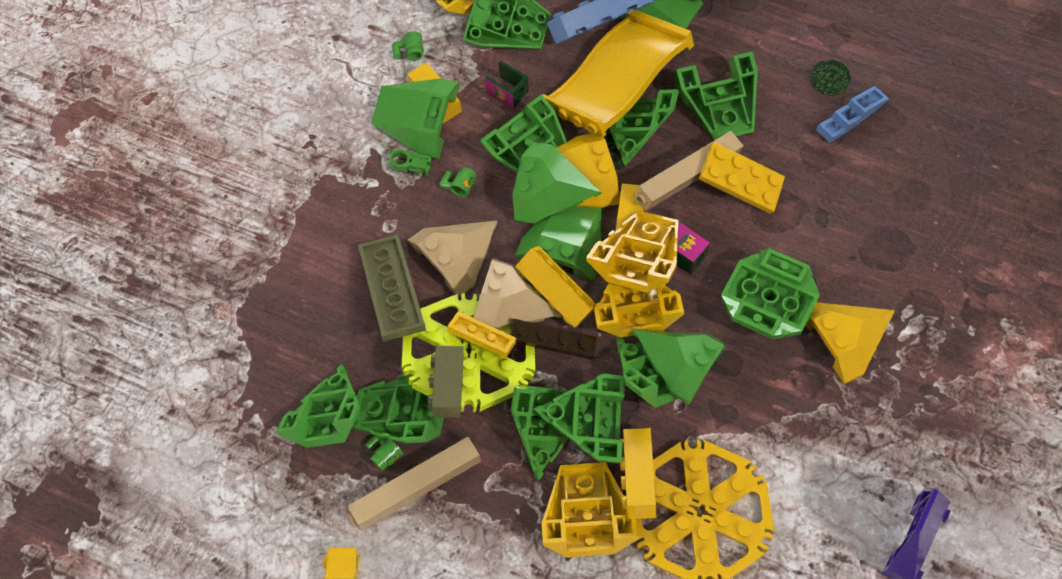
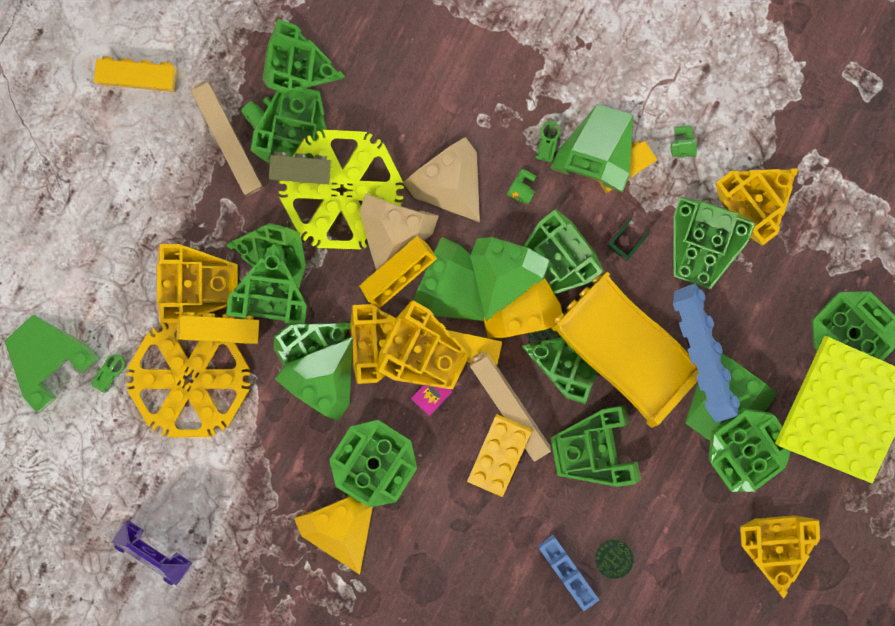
camera: 85 degrees right, 25 degrees up
olive plate [358,235,426,342] -> none
yellow plate [447,311,516,359] -> none
dark brown plate [510,318,597,360] -> none

